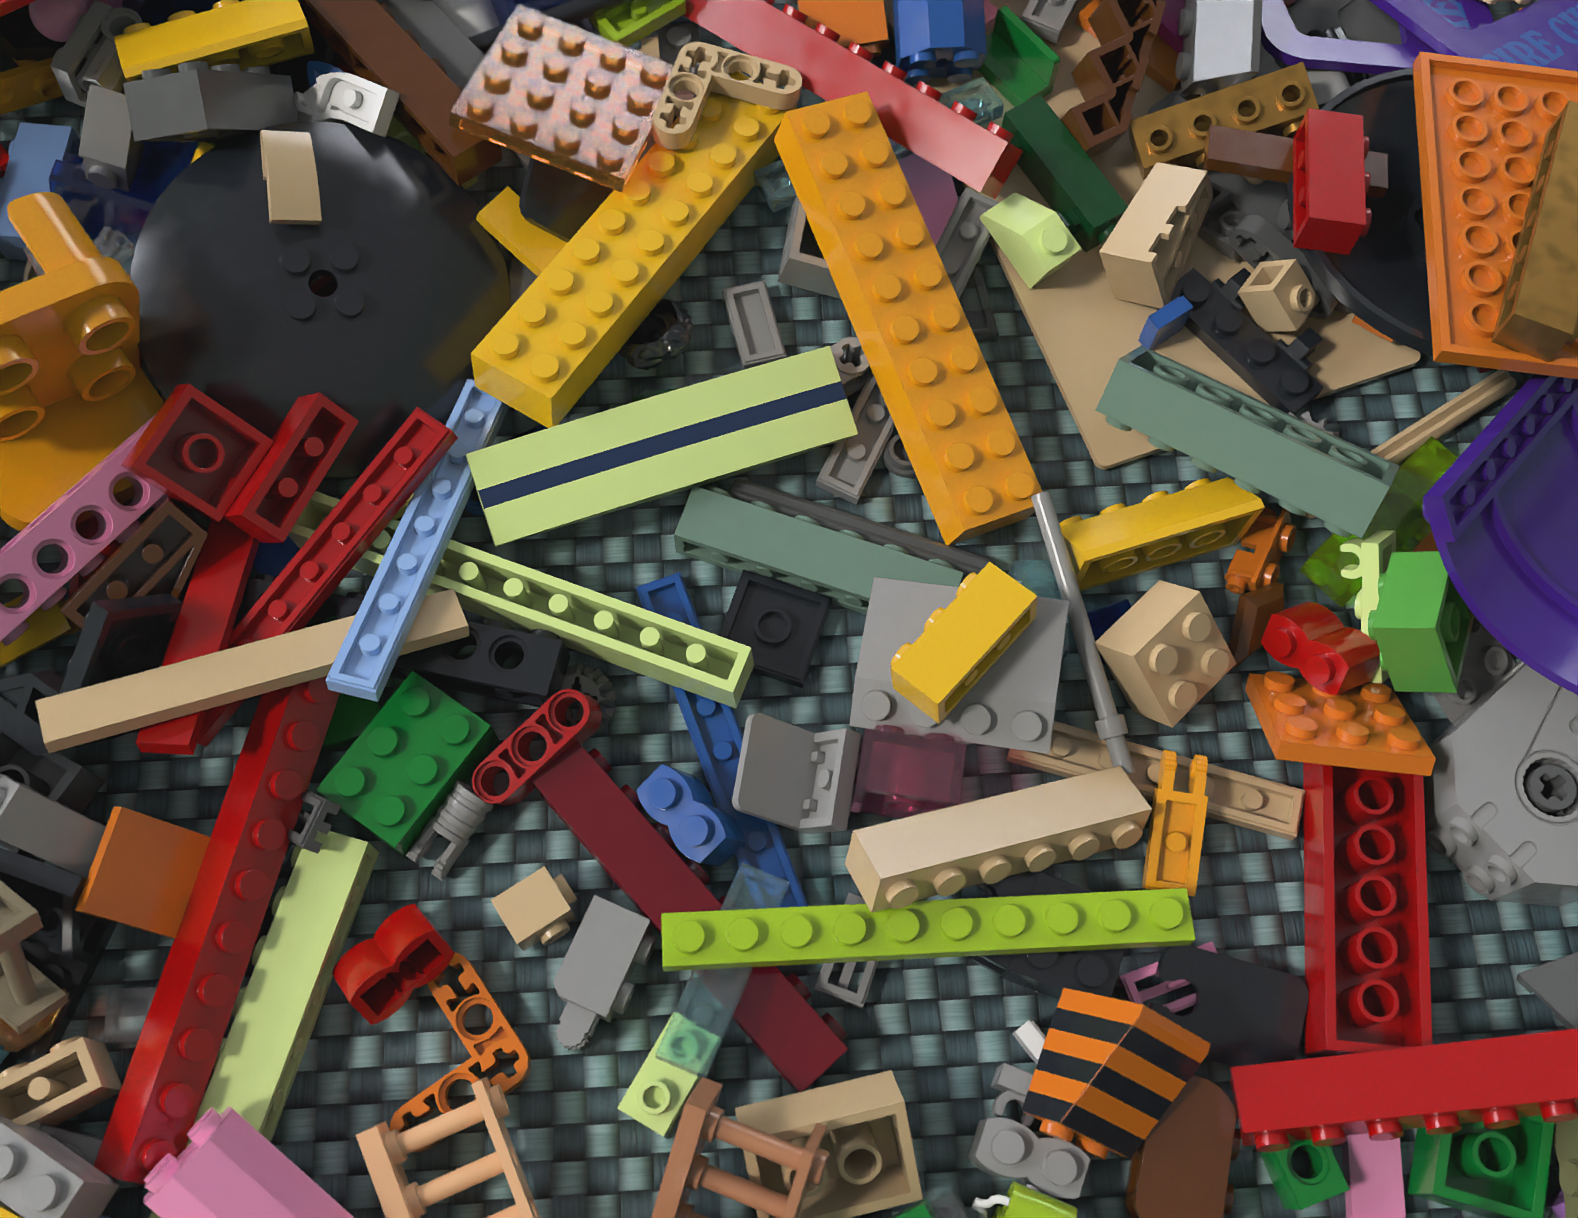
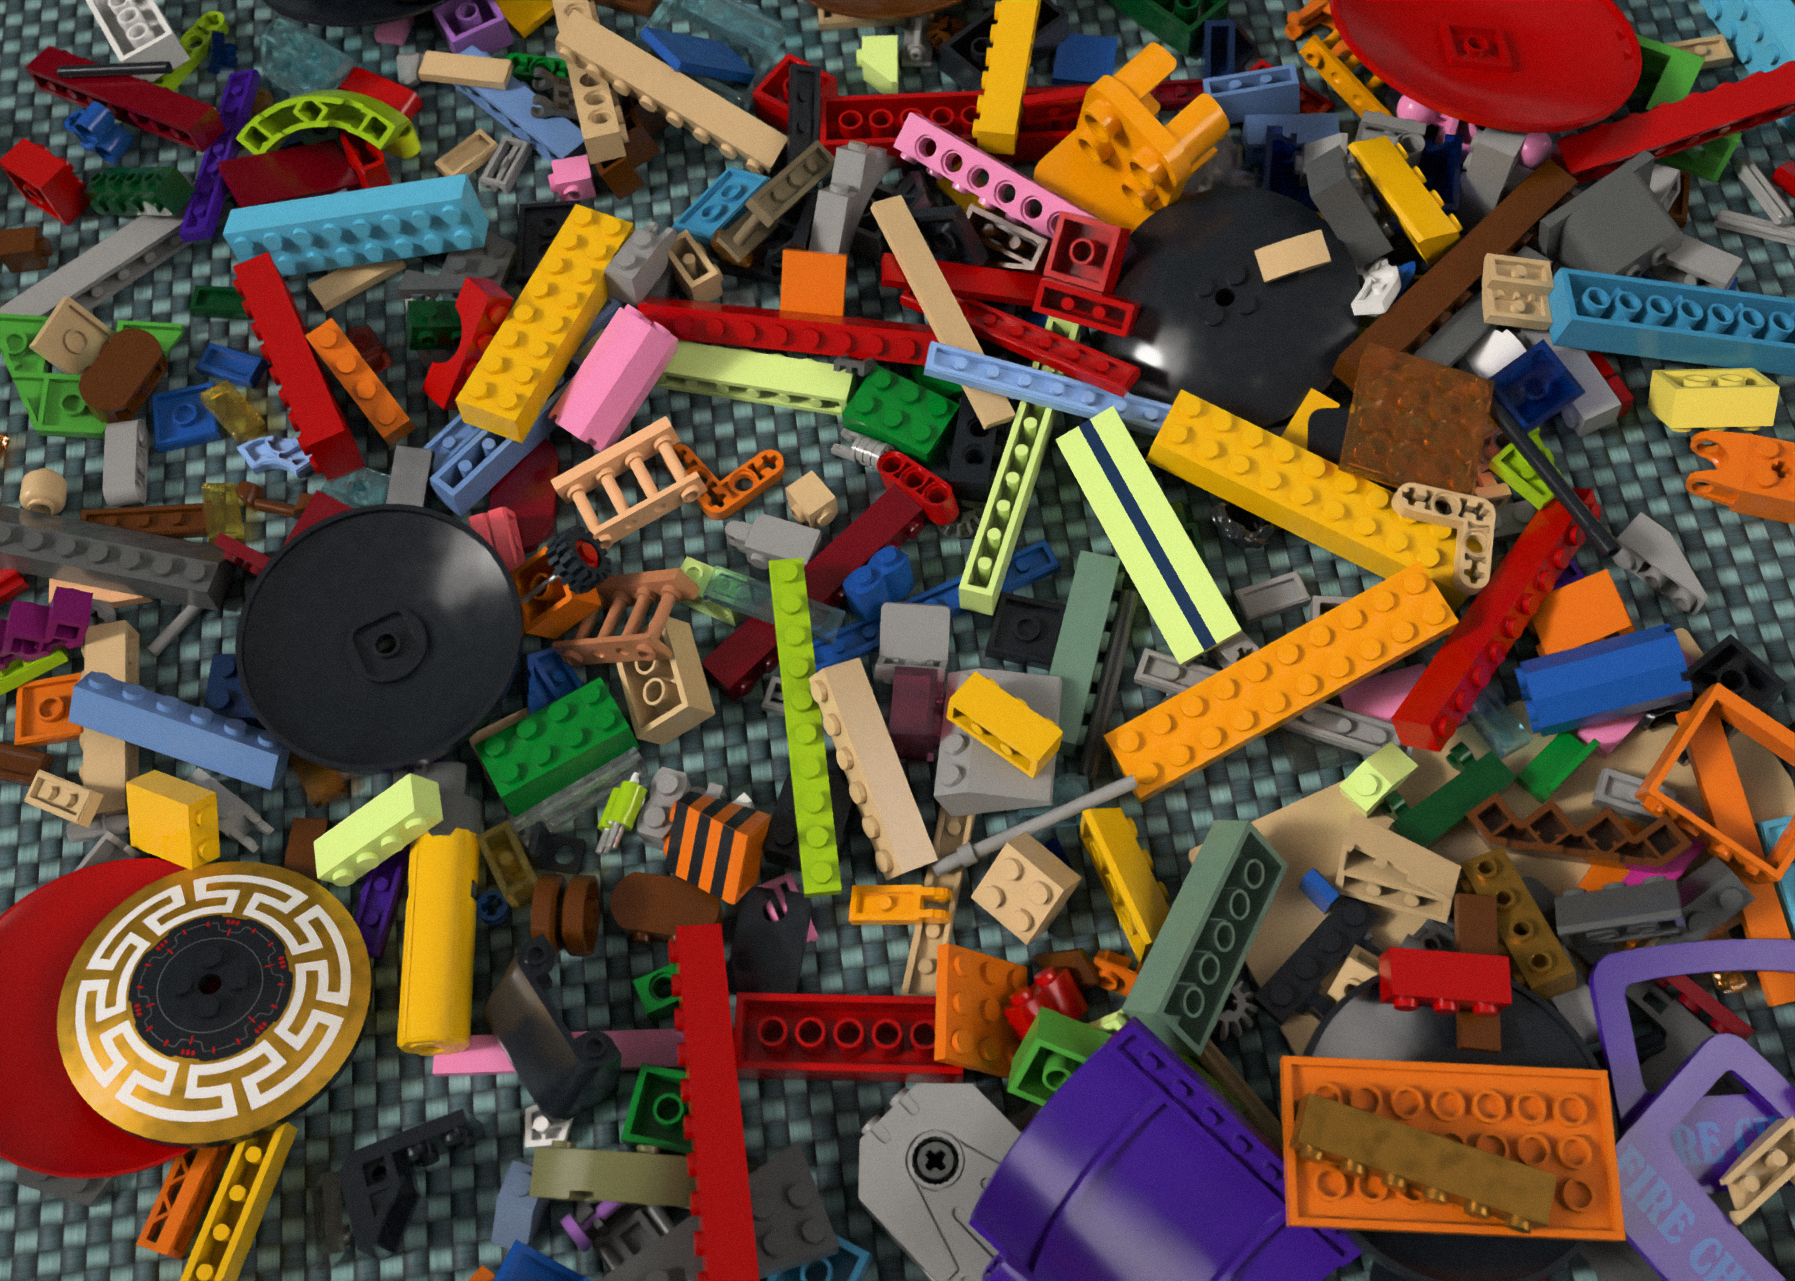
camera: 95 degrees right, 5 degrees down
red brick [332,903,455,1025] -> none

